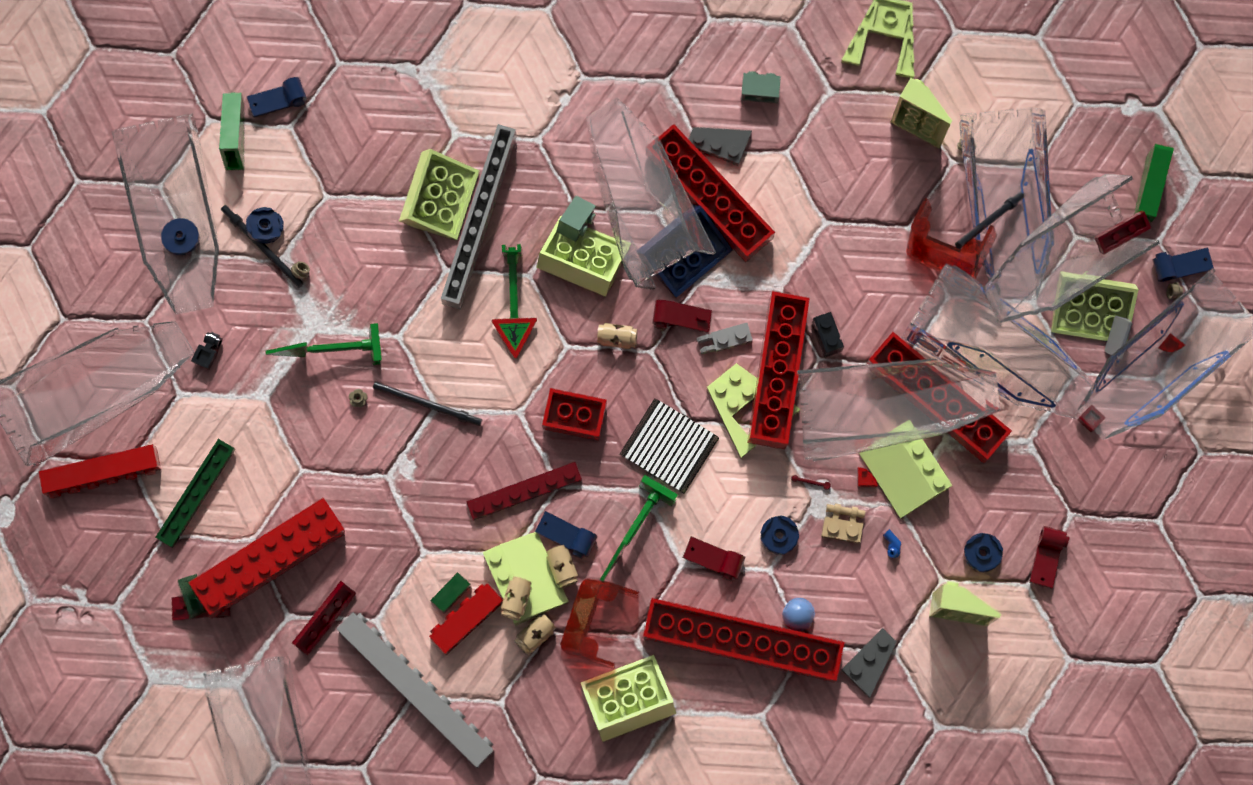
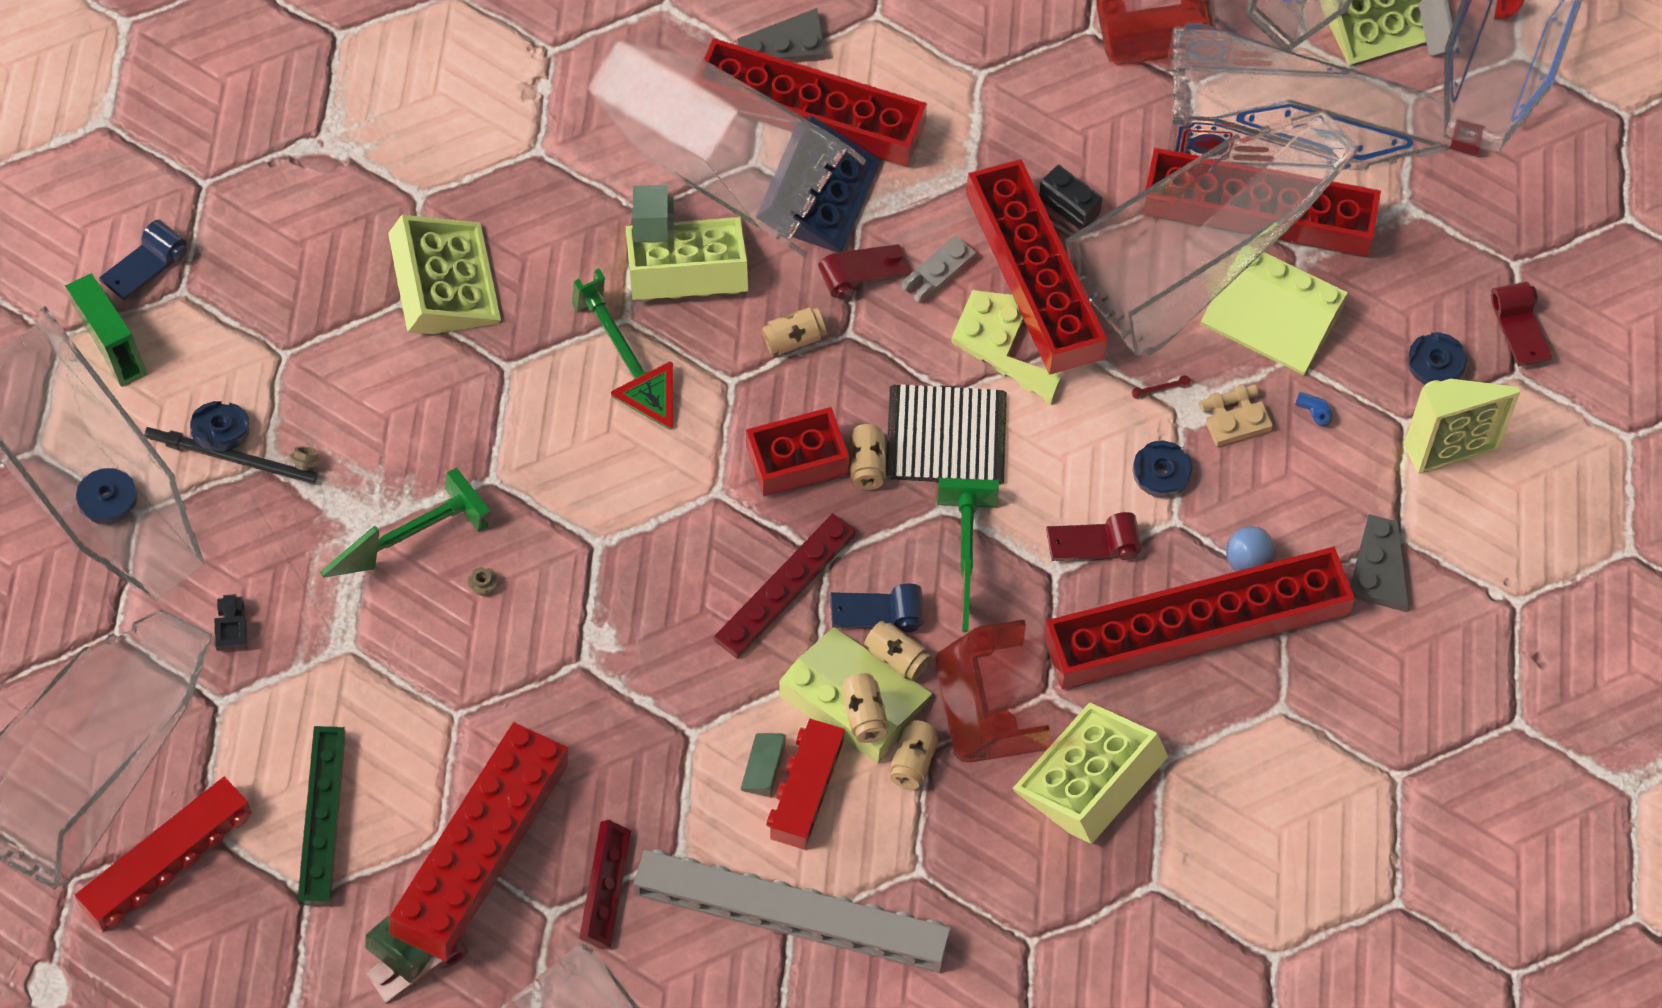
camera: 30 degrees left, 15 degrees down
black bar [373,381,483,426] -> none
light grey brick [441,124,517,310] -> none
red tile [857,467,878,488] -> none
none -> tan piece [850,424,886,490]

